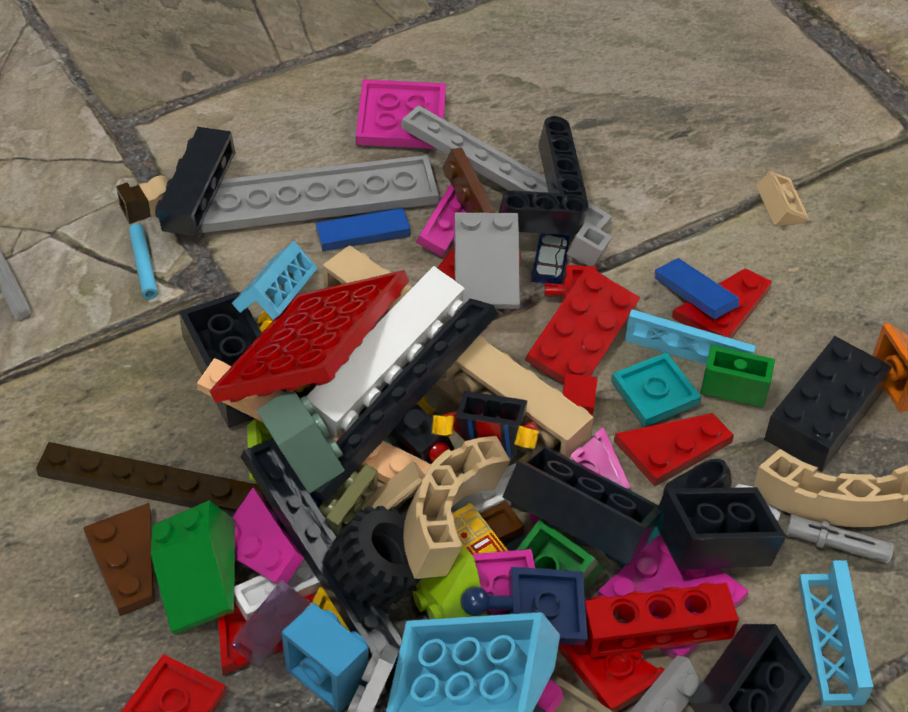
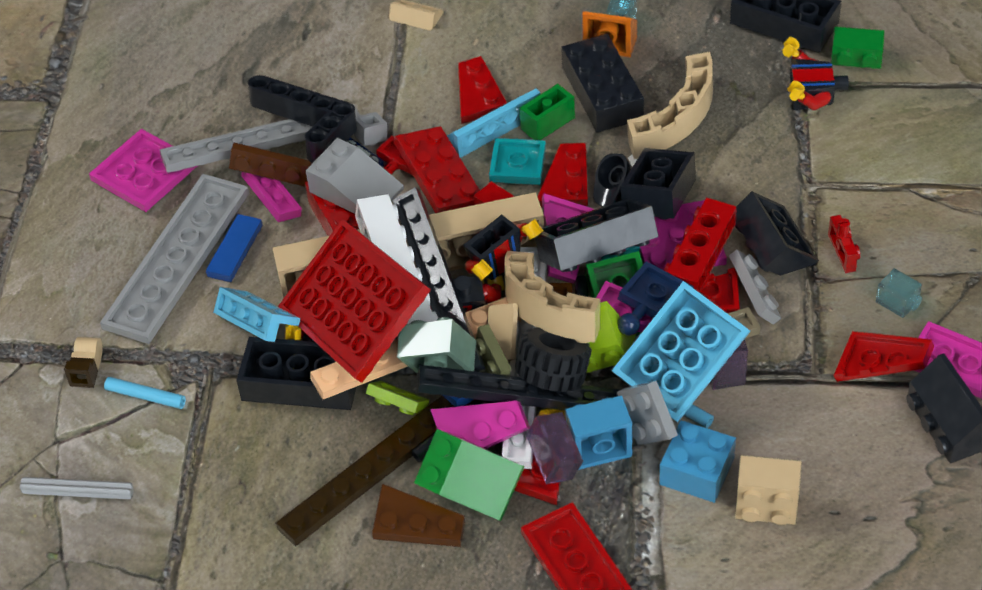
camera: 50 degrees left, 0 degrees up
black brick [155,127,236,236] -> none
blue tile [655,258,739,319] -> none
light grey pin [785,514,894,564] -> none
medium azure fence [798,560,873,706] -> none

